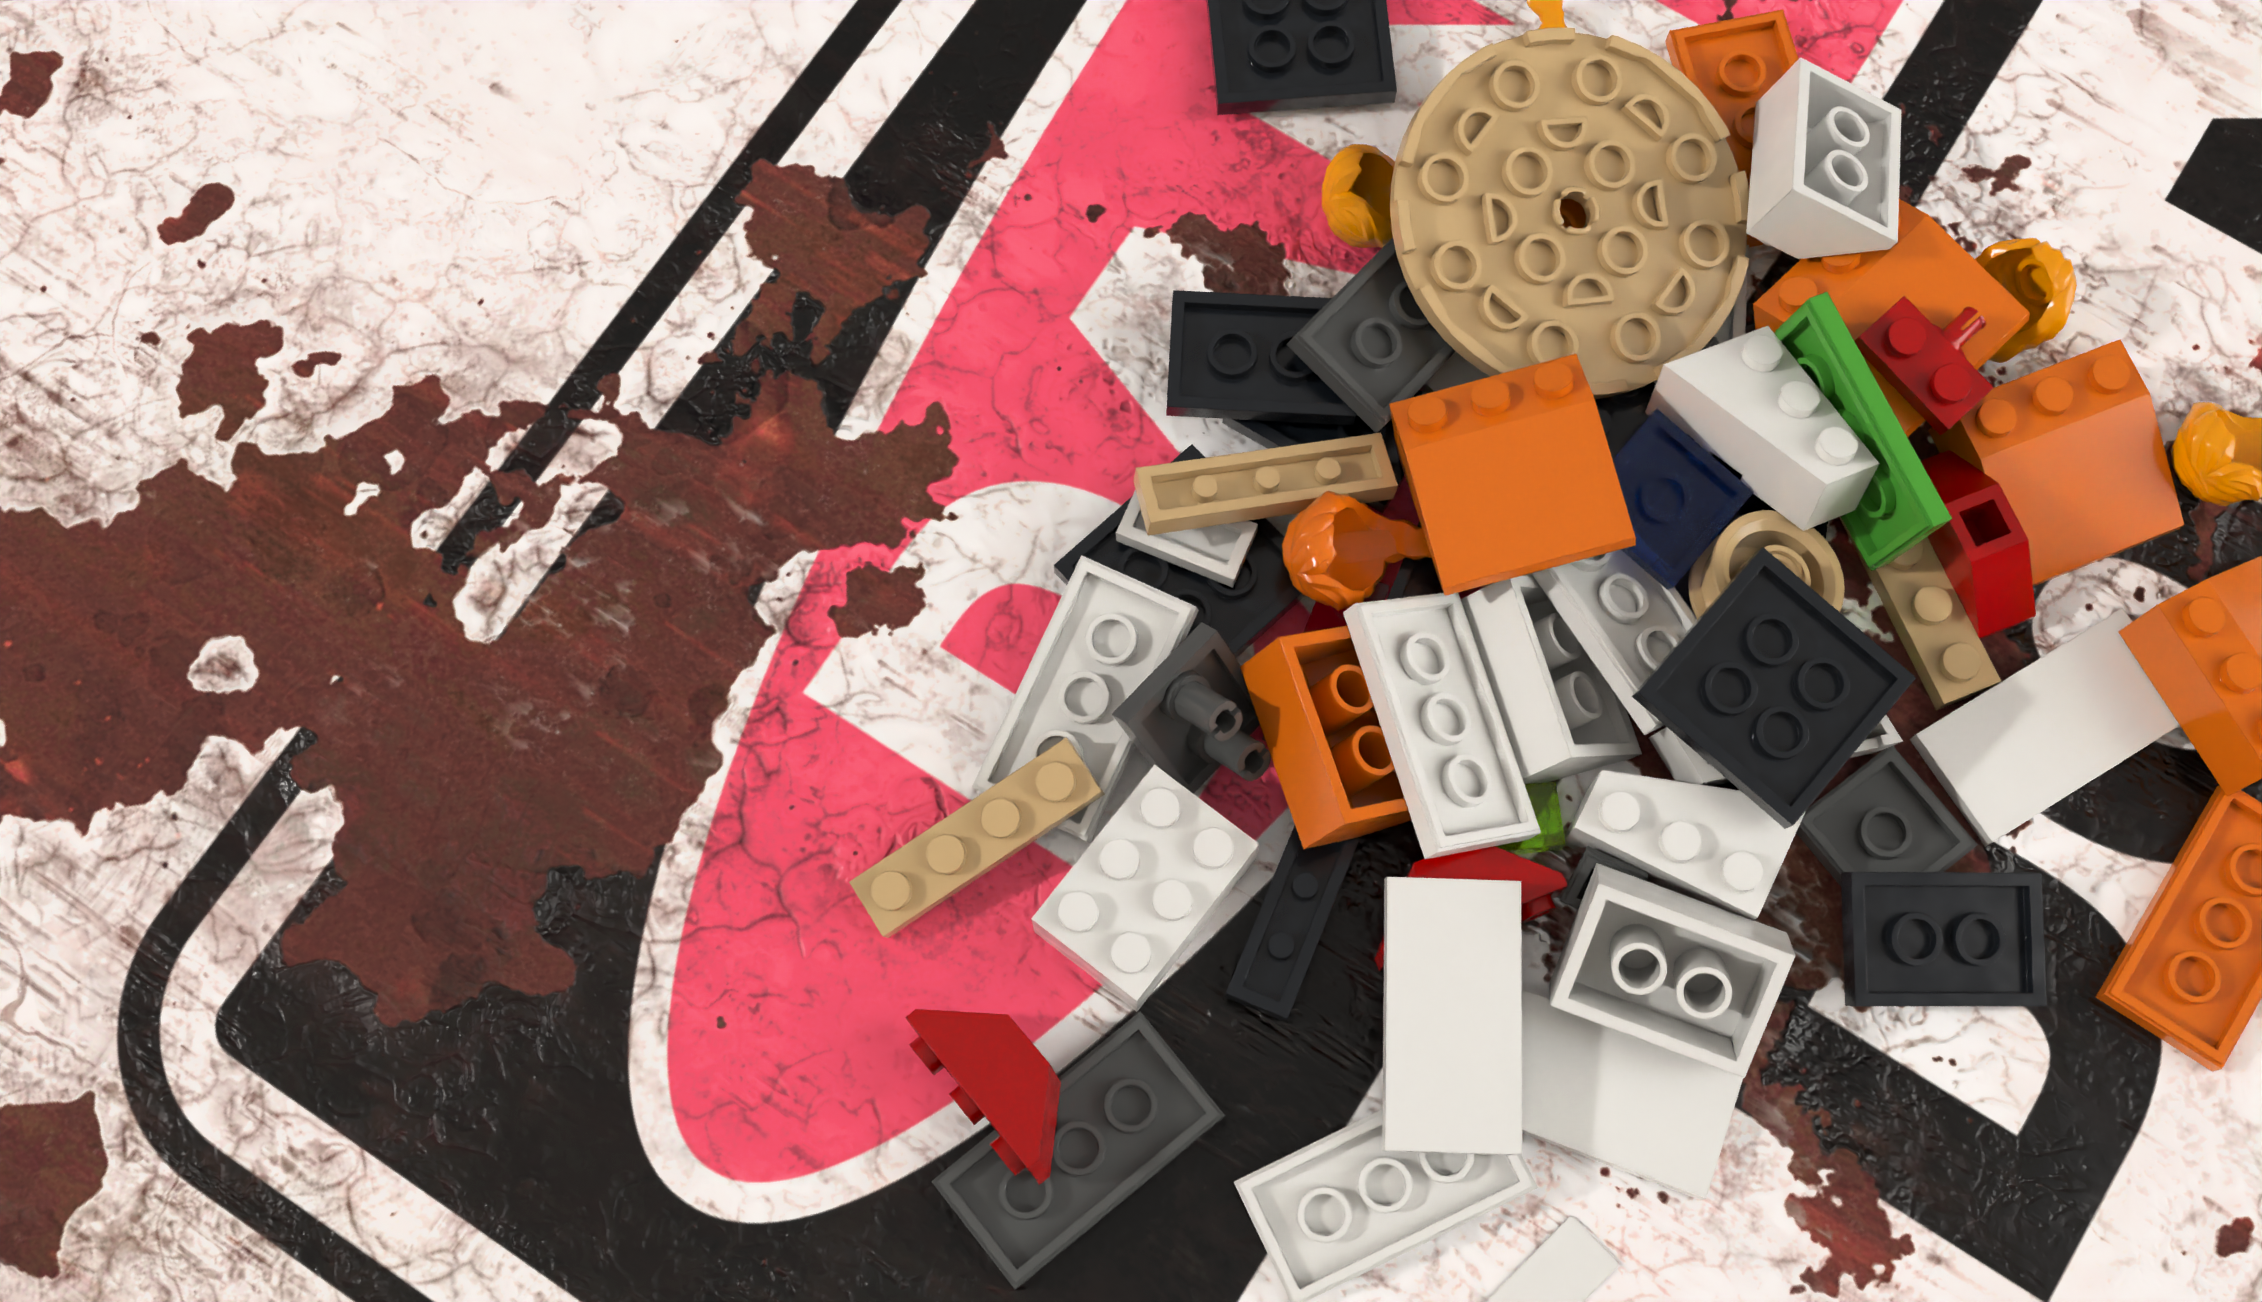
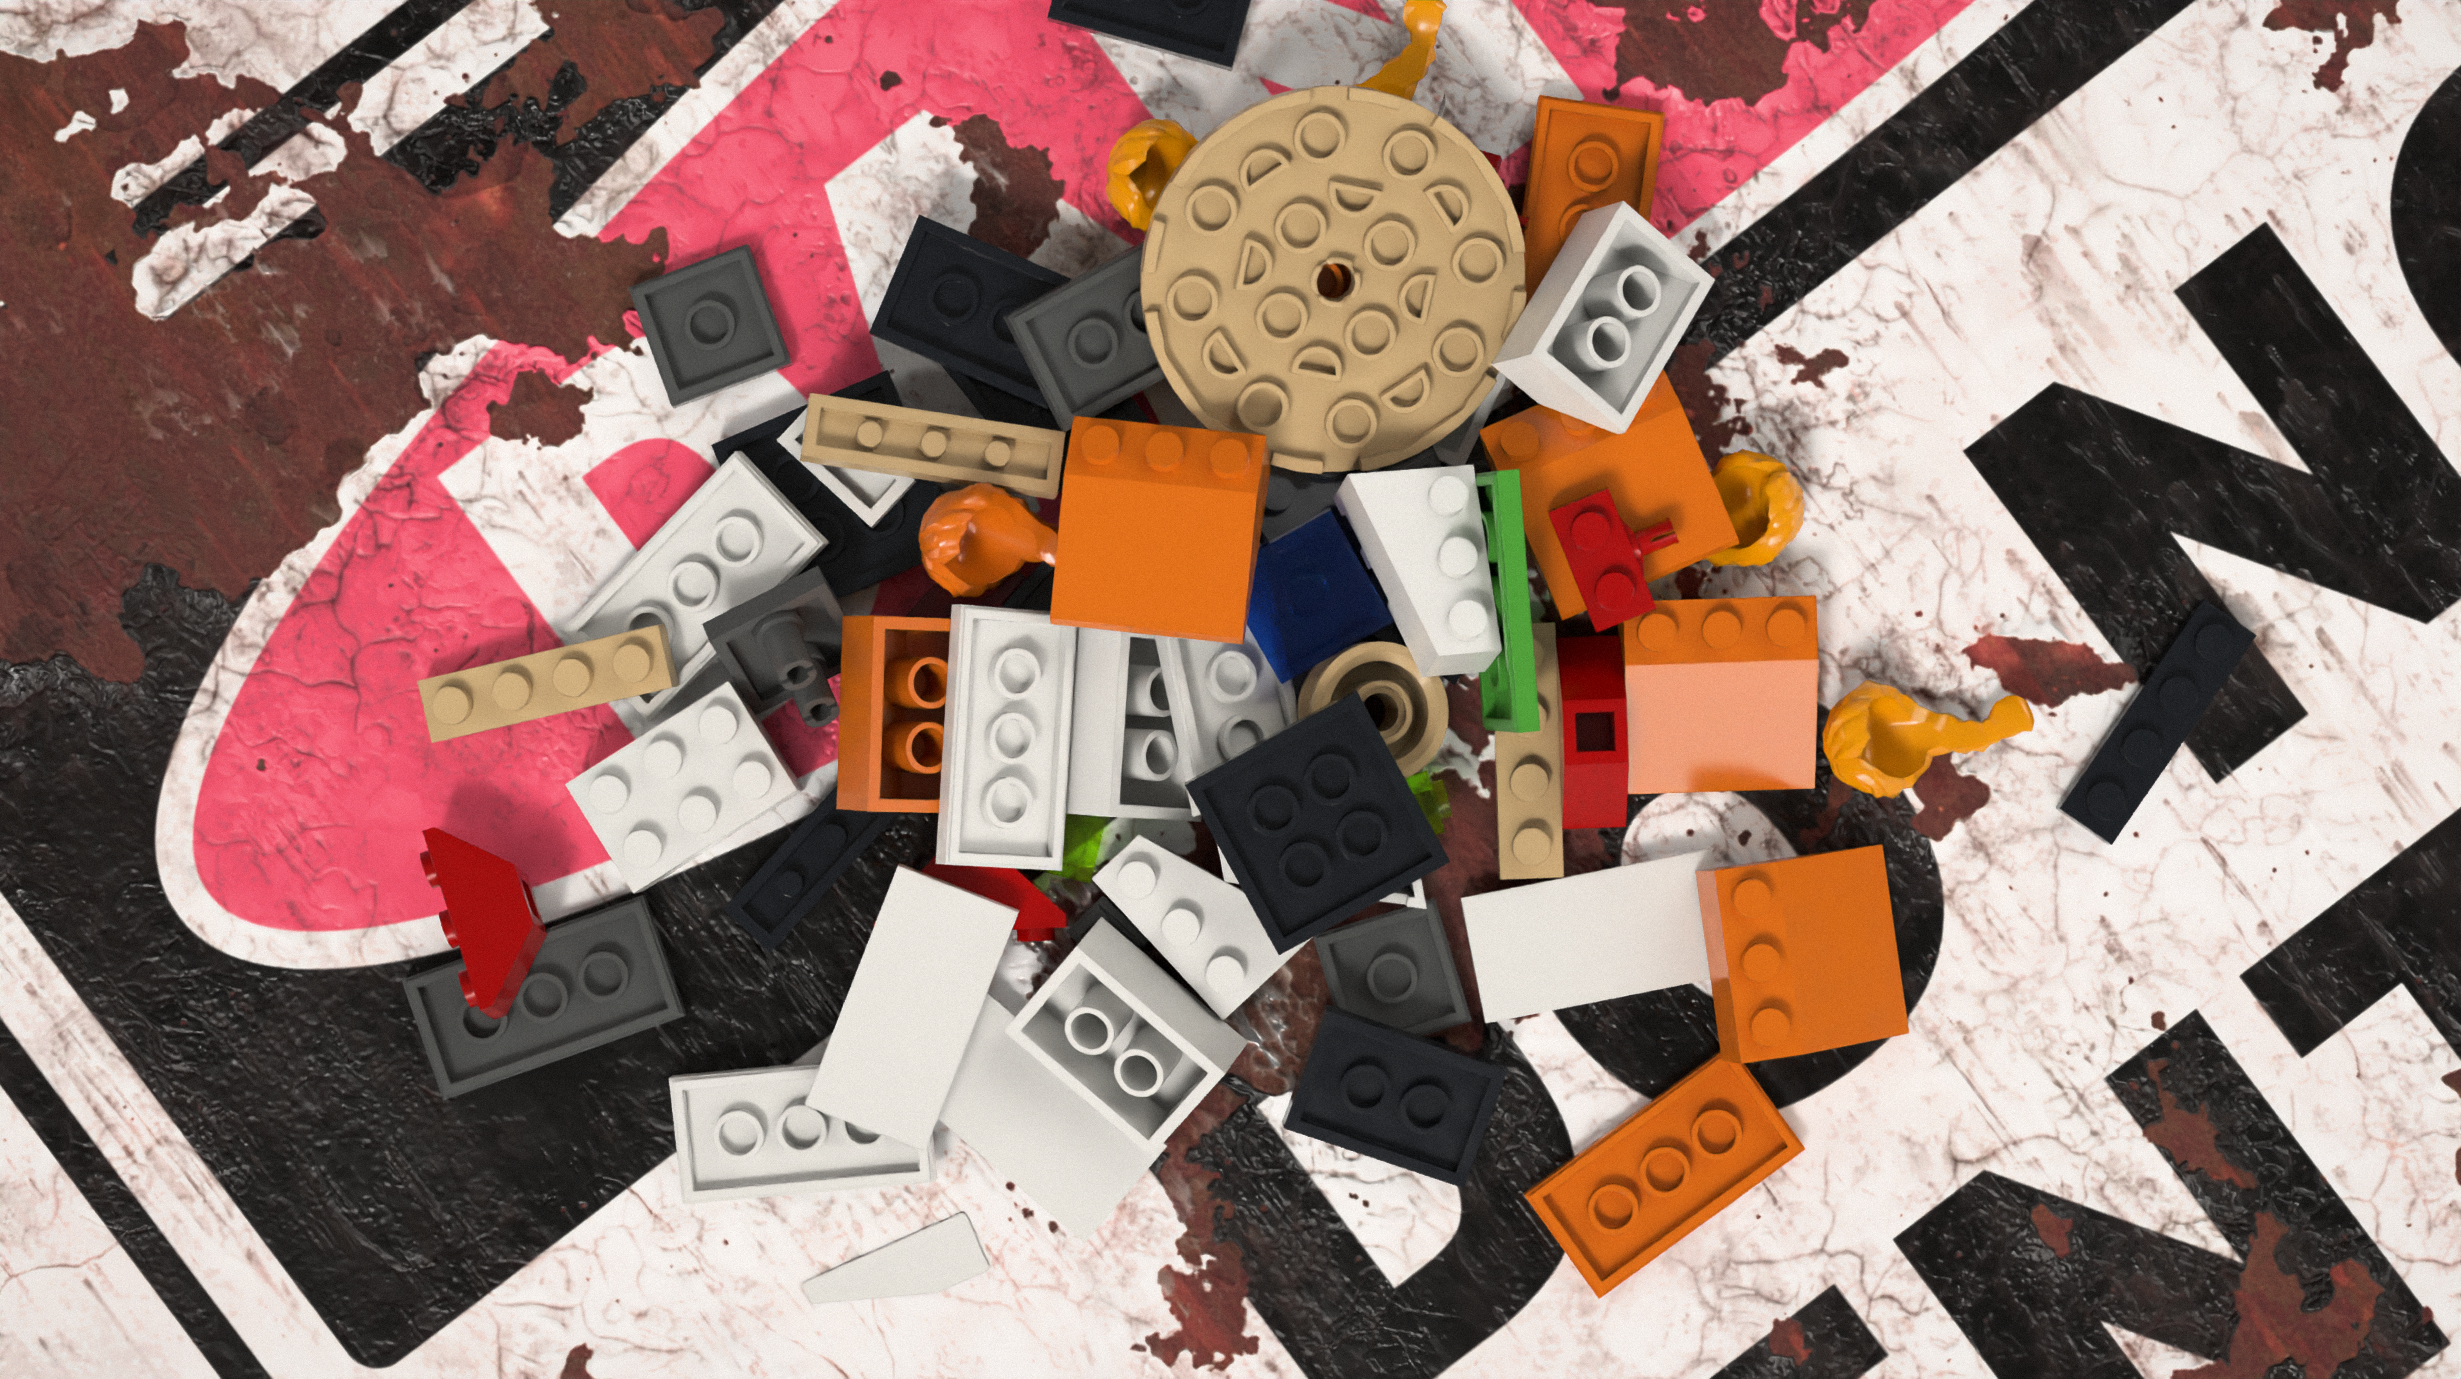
camera: 20 degrees right, 15 degrees up
none -> dark grey tile [628,244,793,409]

